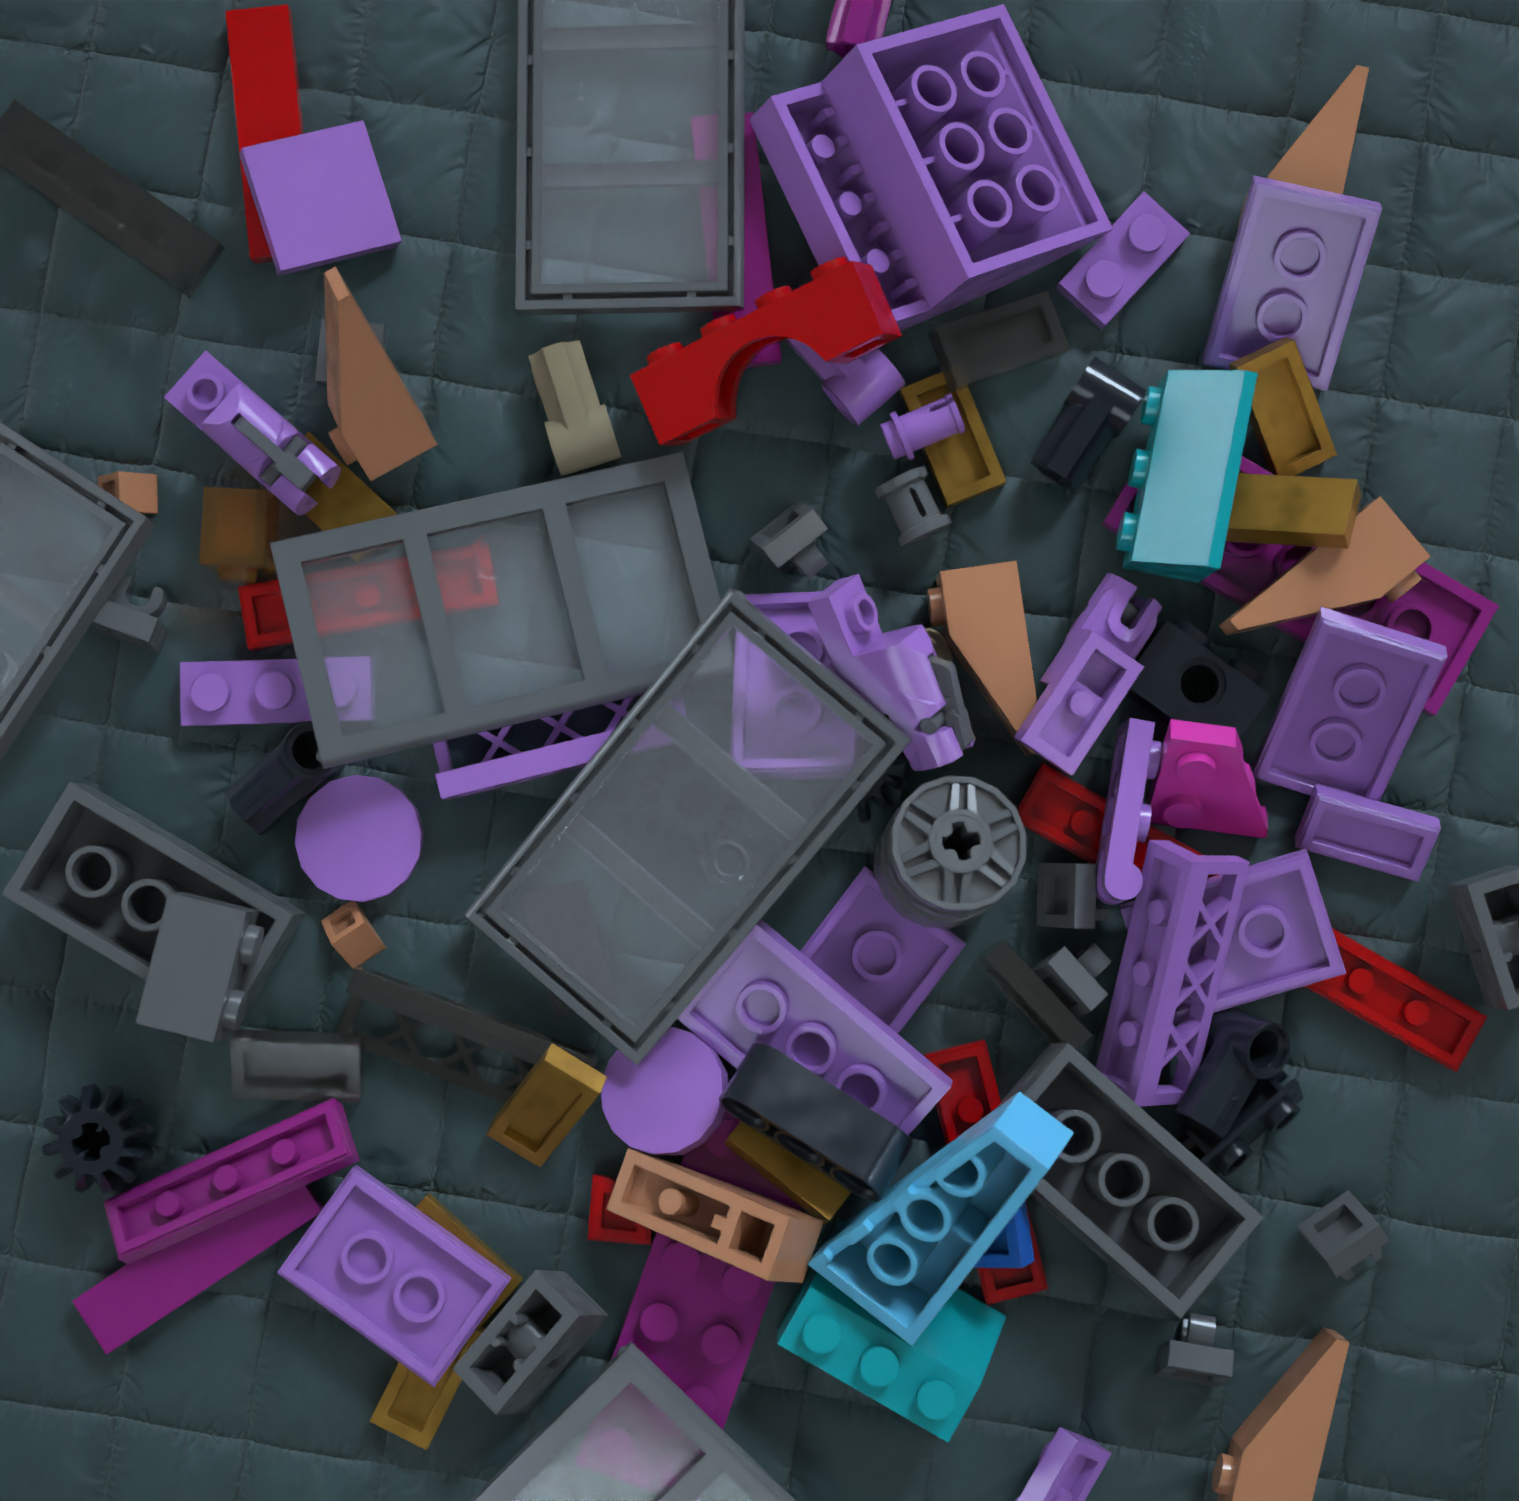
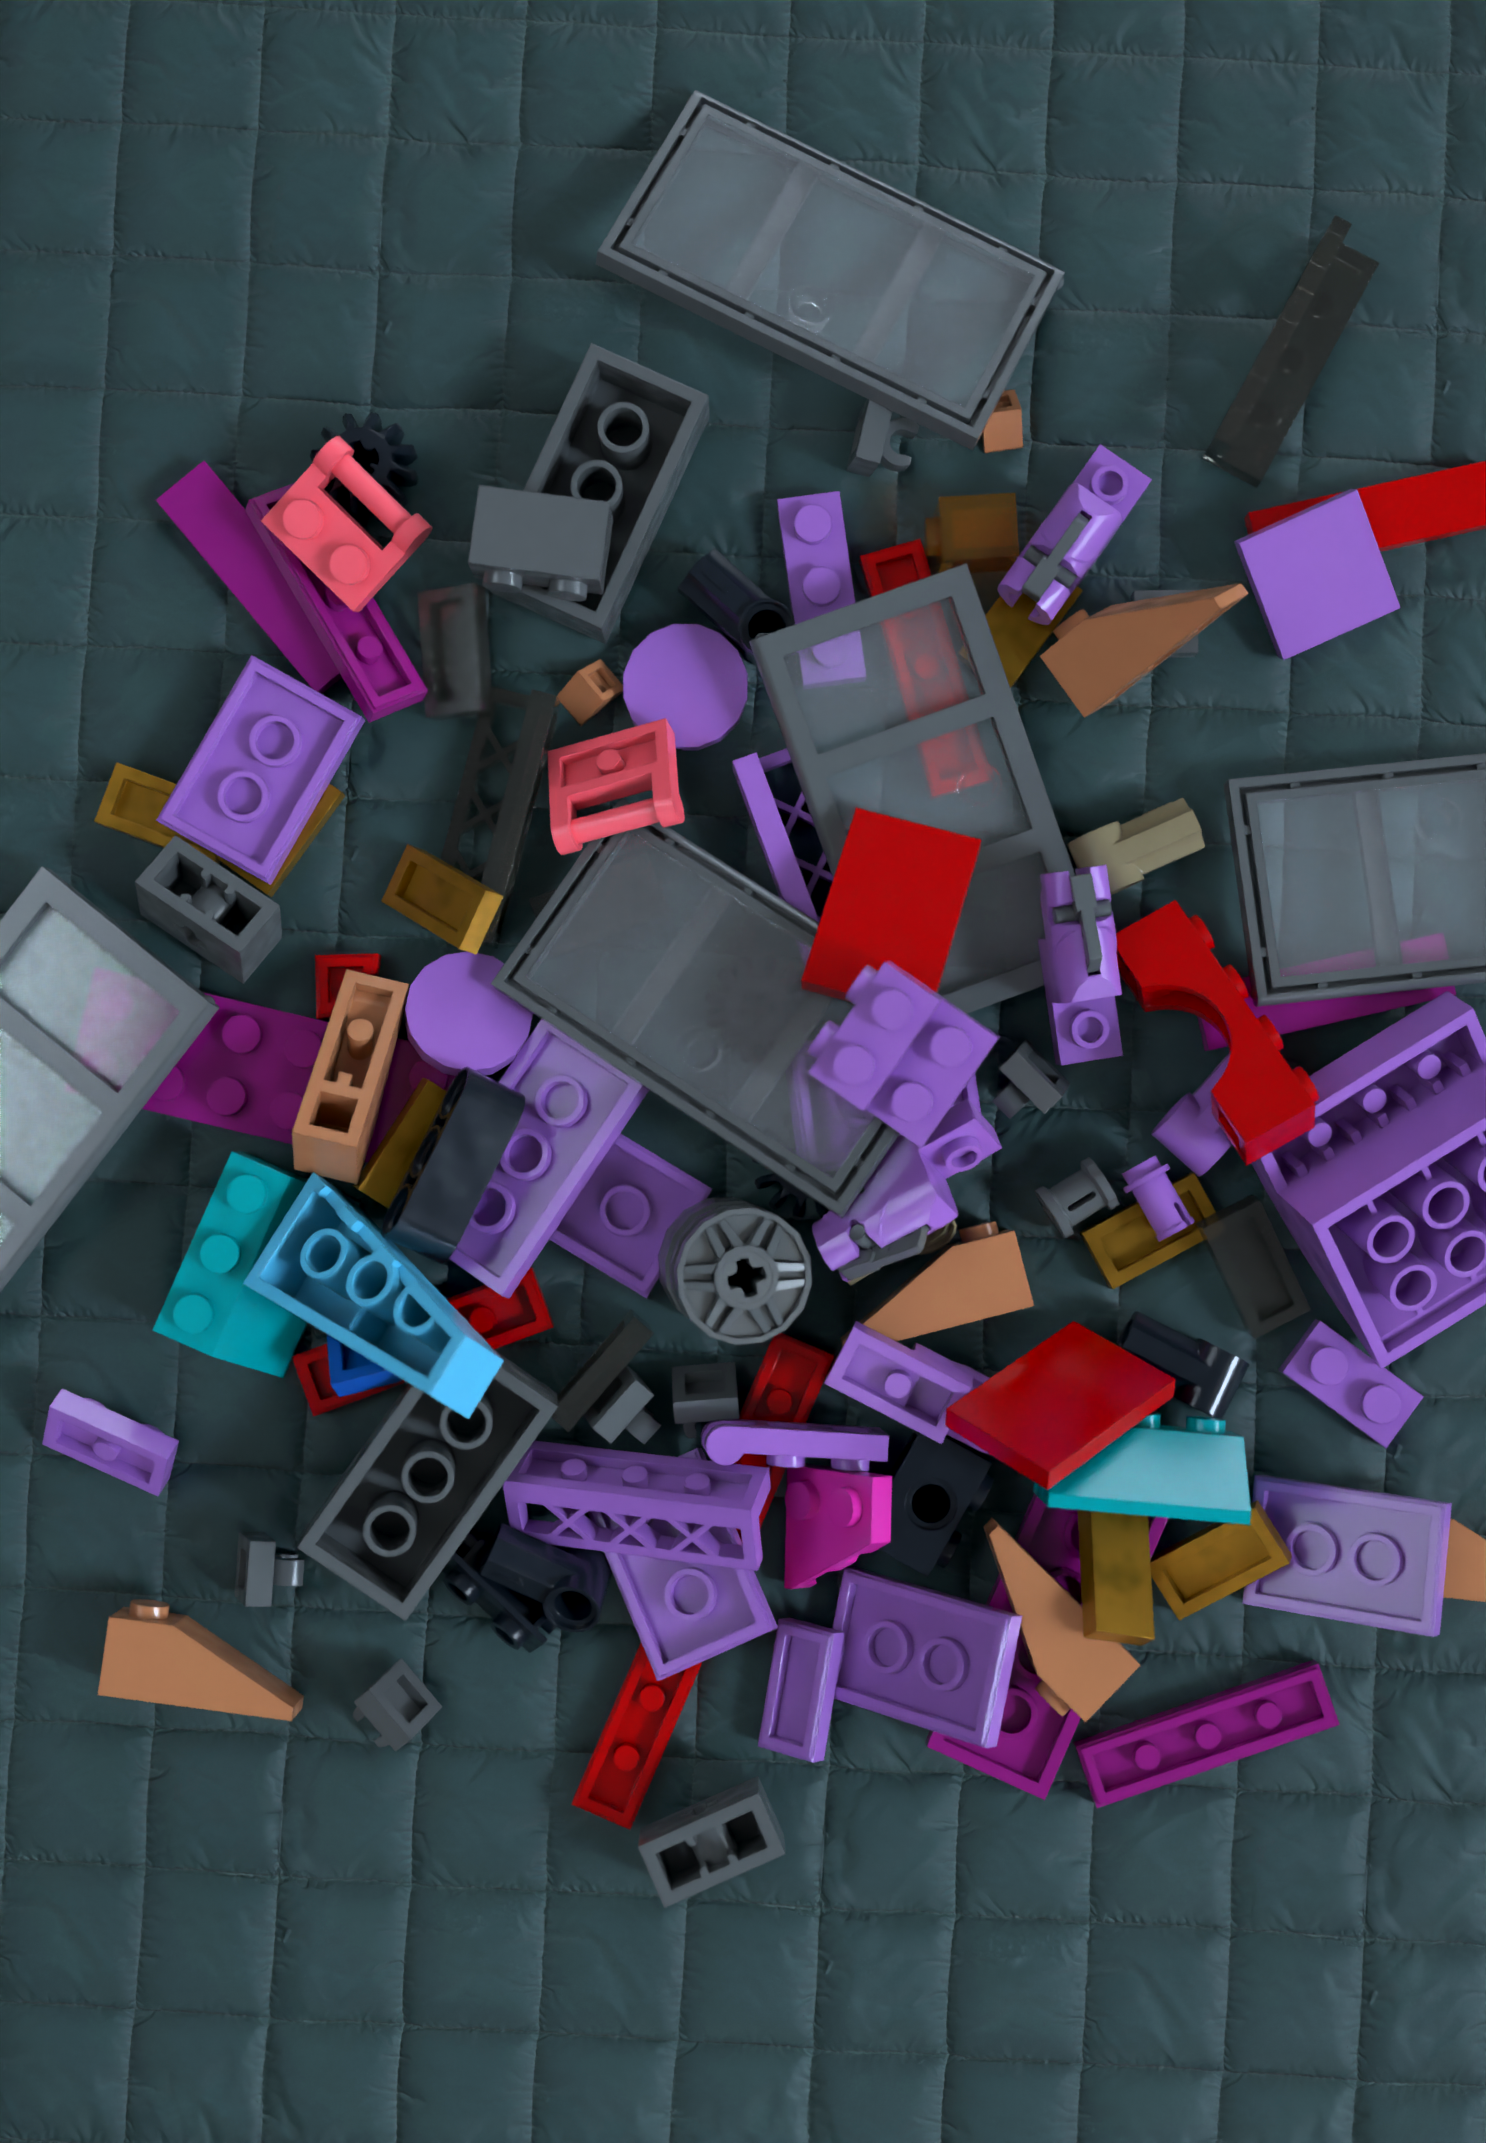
camera: 85 degrees right, 0 degrees up
none -> coral plate [261,436,433,612]
none -> coral plate [547,718,684,855]
none -> red tile [801,807,981,1002]
none -> medium lavender plate [807,961,999,1148]
none -> red tile [945,1321,1176,1490]
none -> medium lavender plate [1038,865,1123,1066]
none -> magenta tile [1073,1660,1340,1808]

